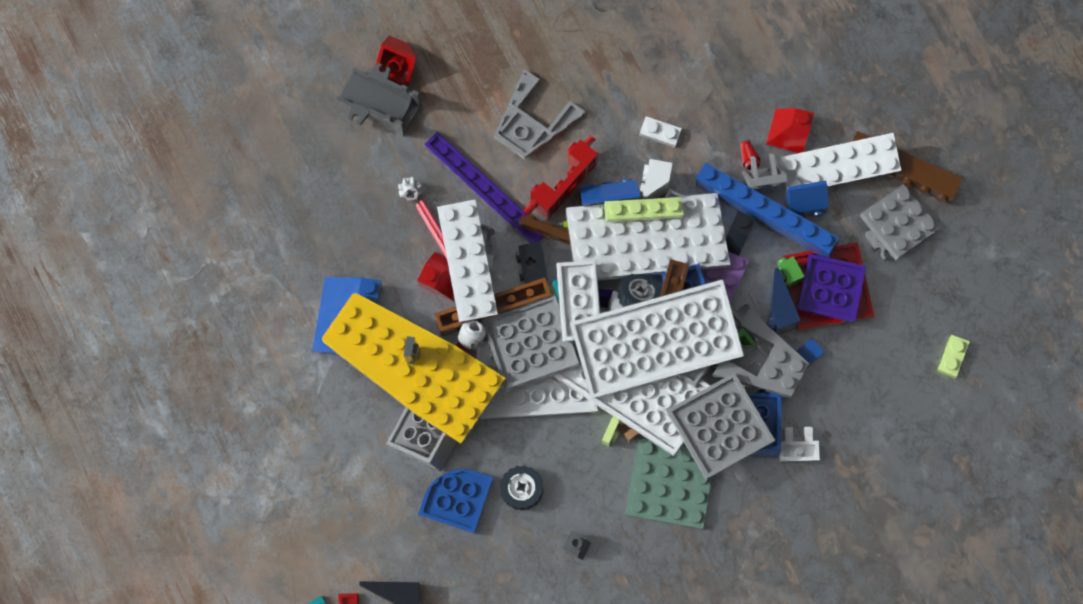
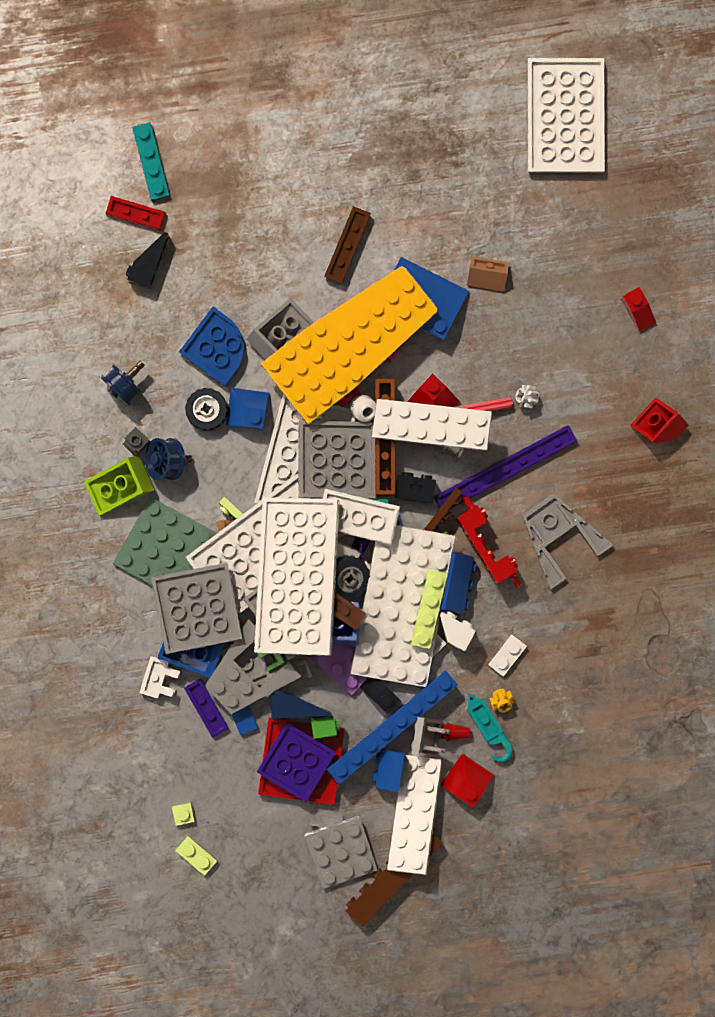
camera: 105 degrees right, 10 degrees up
dark grey piece [336,63,422,137] -> none
plate [404,336,421,365] -> none
none -> lime slope [84,456,154,516]
none -> dark blue wheel [99,360,145,406]
none -> dark blue wheel [145,438,193,481]
none -> yellowish green plate [172,803,195,826]
none -> dark purple tile [184,678,229,738]
none -> blue slope [226,388,269,430]
none -> reddish brown plate [324,206,371,284]
none -> medium nougat panel [467,256,509,292]
none -> teal plate [467,693,513,763]
none -> yellow gear [490,689,515,713]
none -> white plate [528,58,605,173]
none -> red slope [621,287,656,332]

